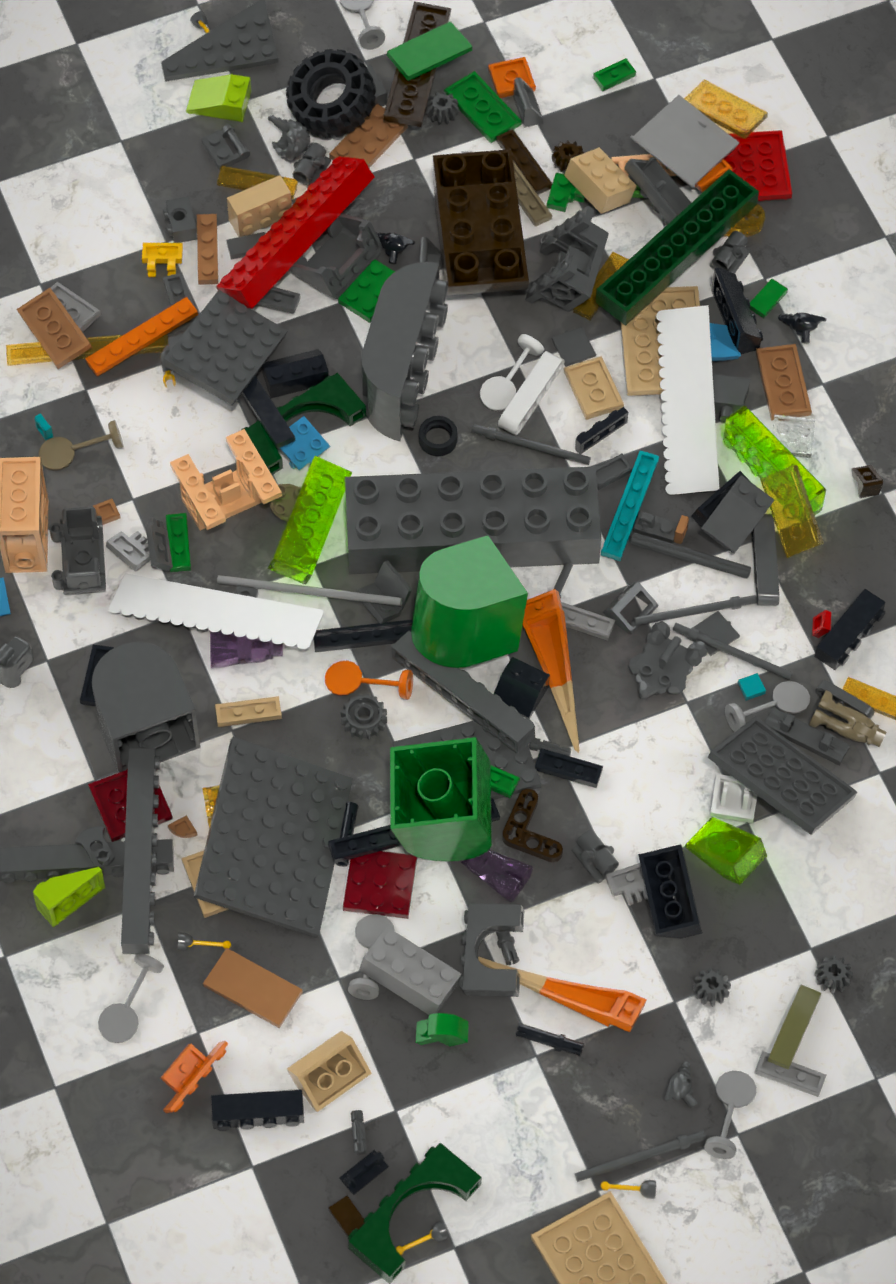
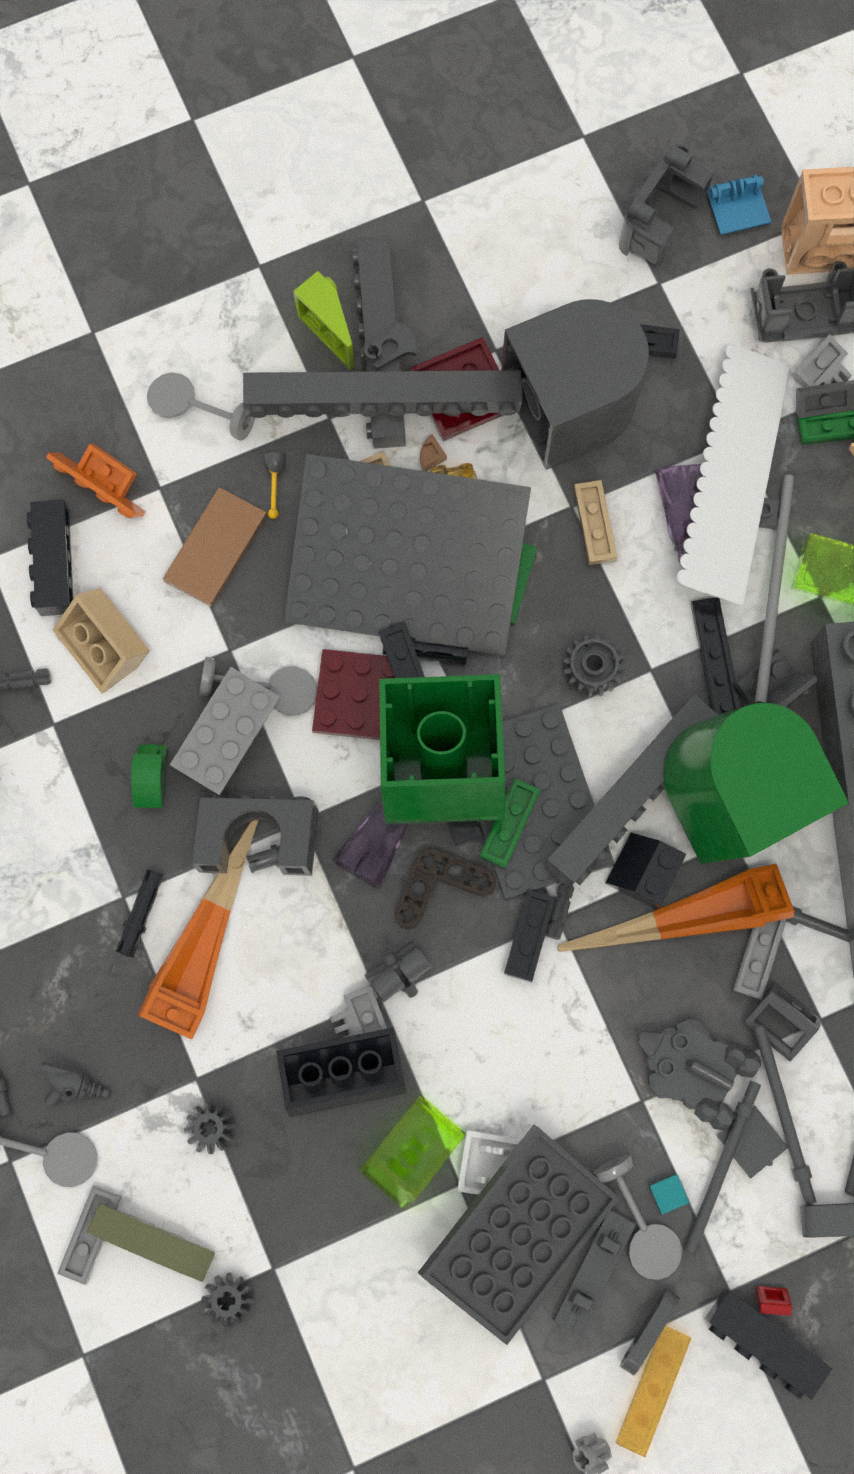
camera: 90 degrees right, 15 degrees up
orange piece [325,660,413,700] -> none
dark tan piece [809,690,887,747] -> none

